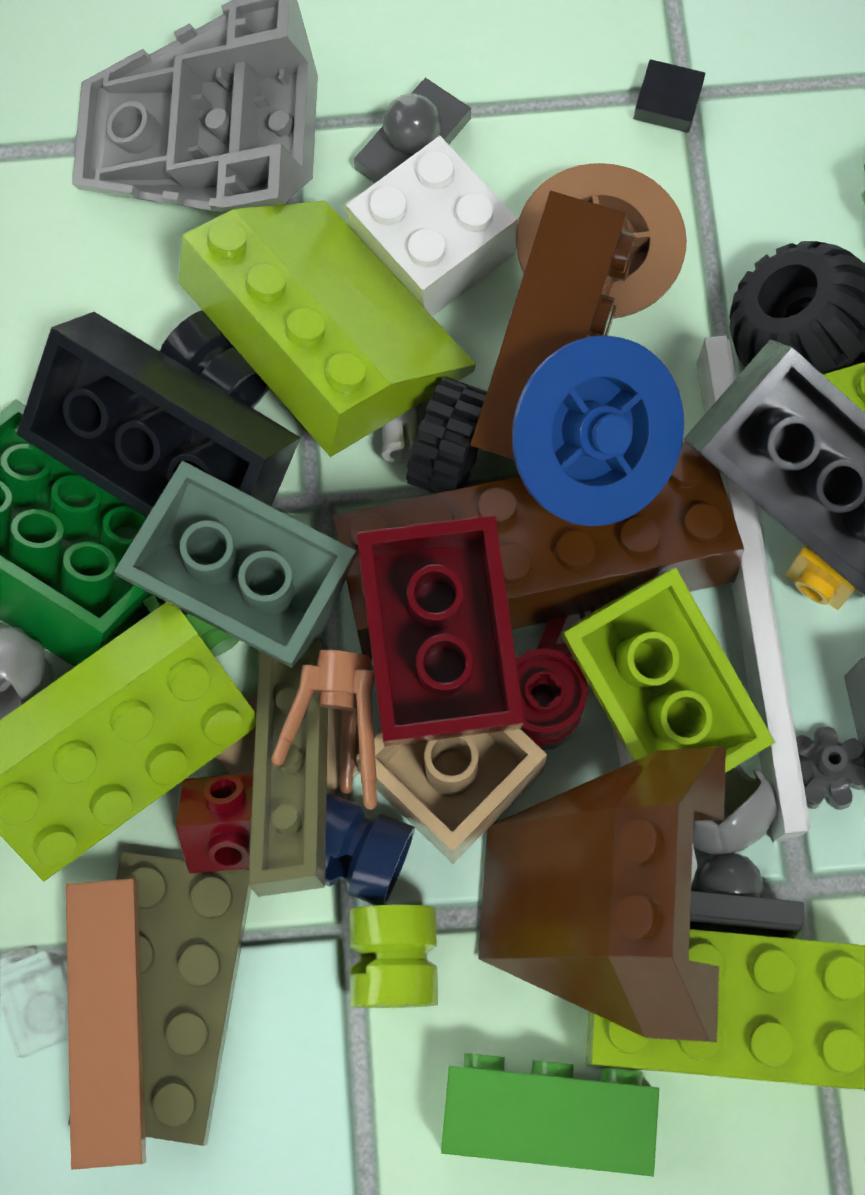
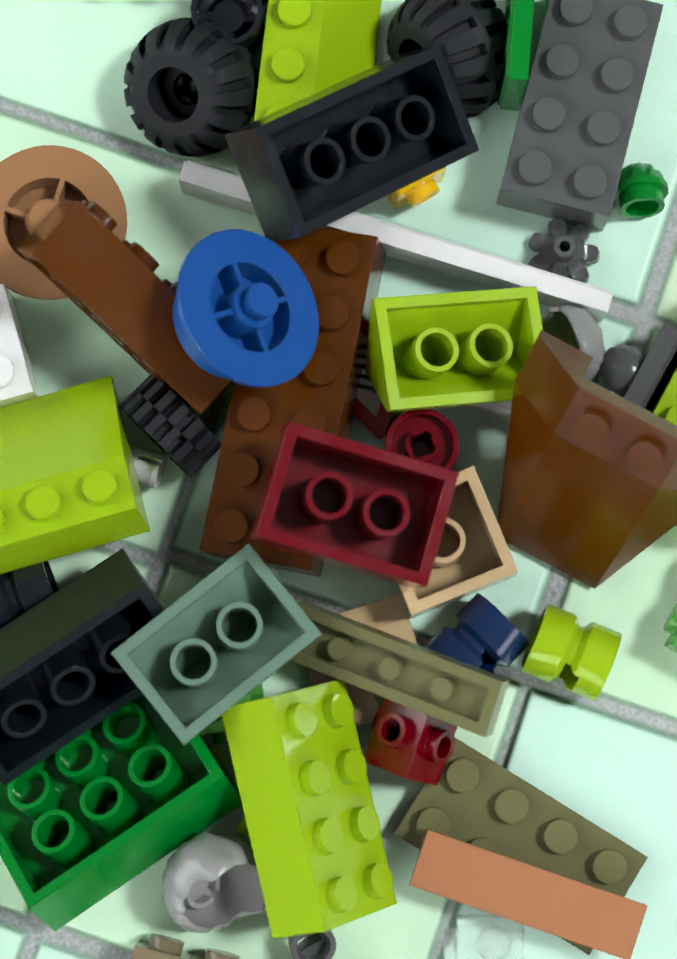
camera: 70 degrees left, 10 degrees up
nougat plant [271,650,377,810] -> none

